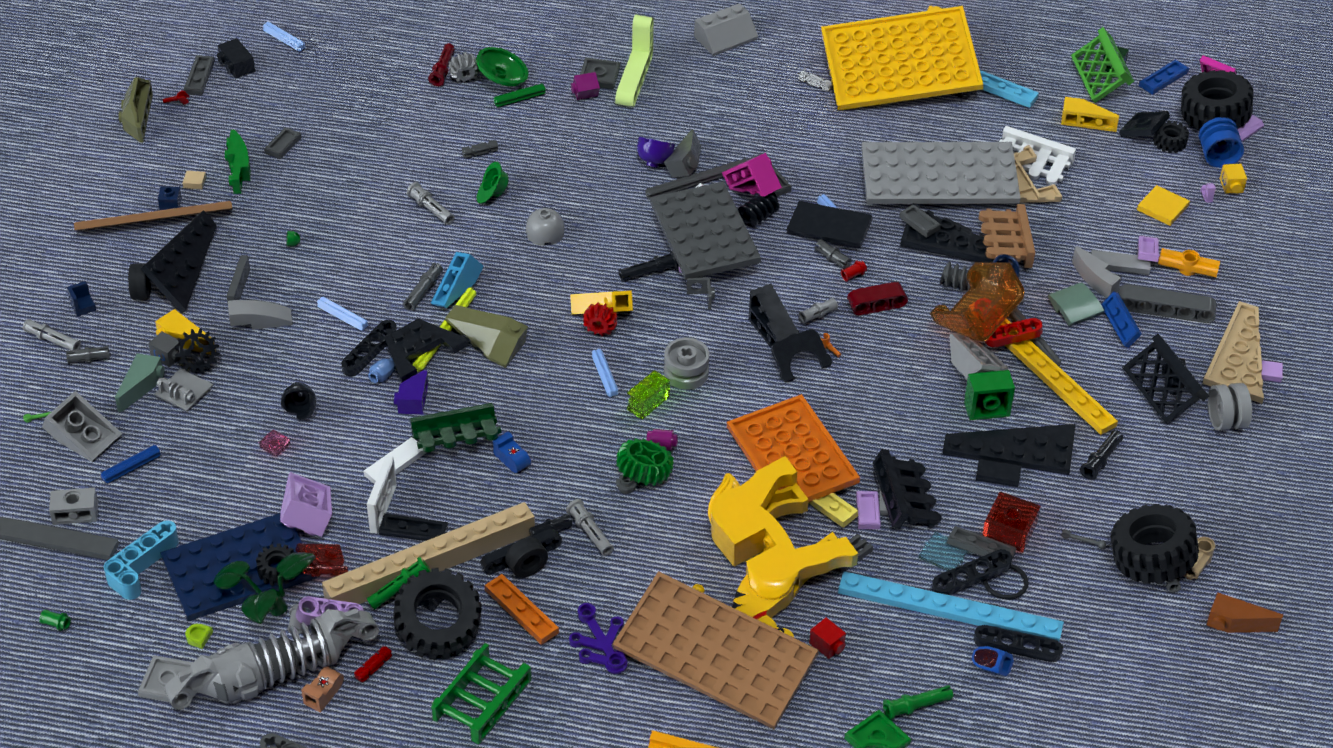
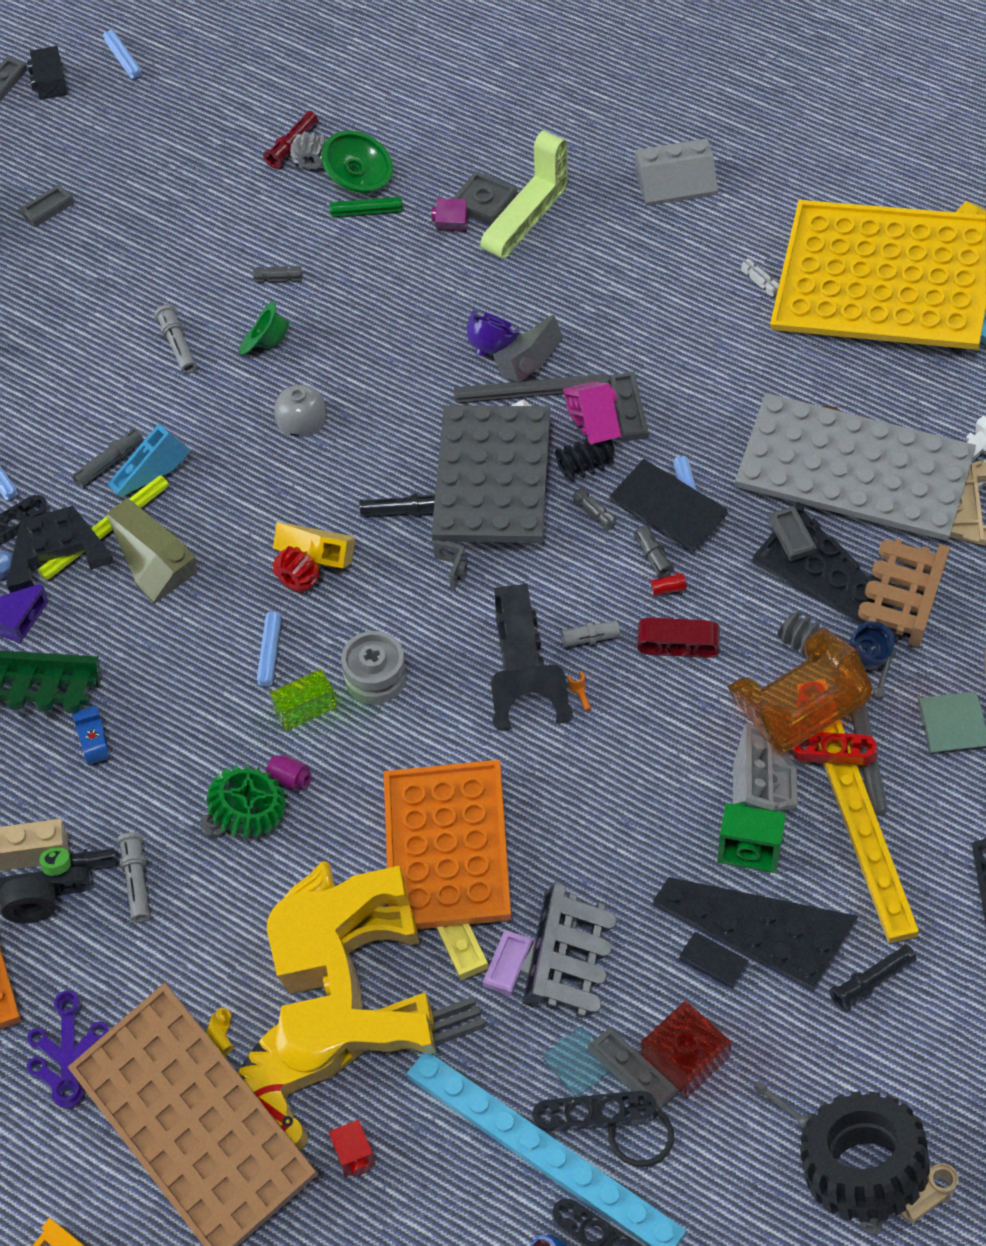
camera: 25 degrees right, 10 degrees up
none -> bright green tile [39,847,71,876]
none -> dark grey axle [573,488,616,530]

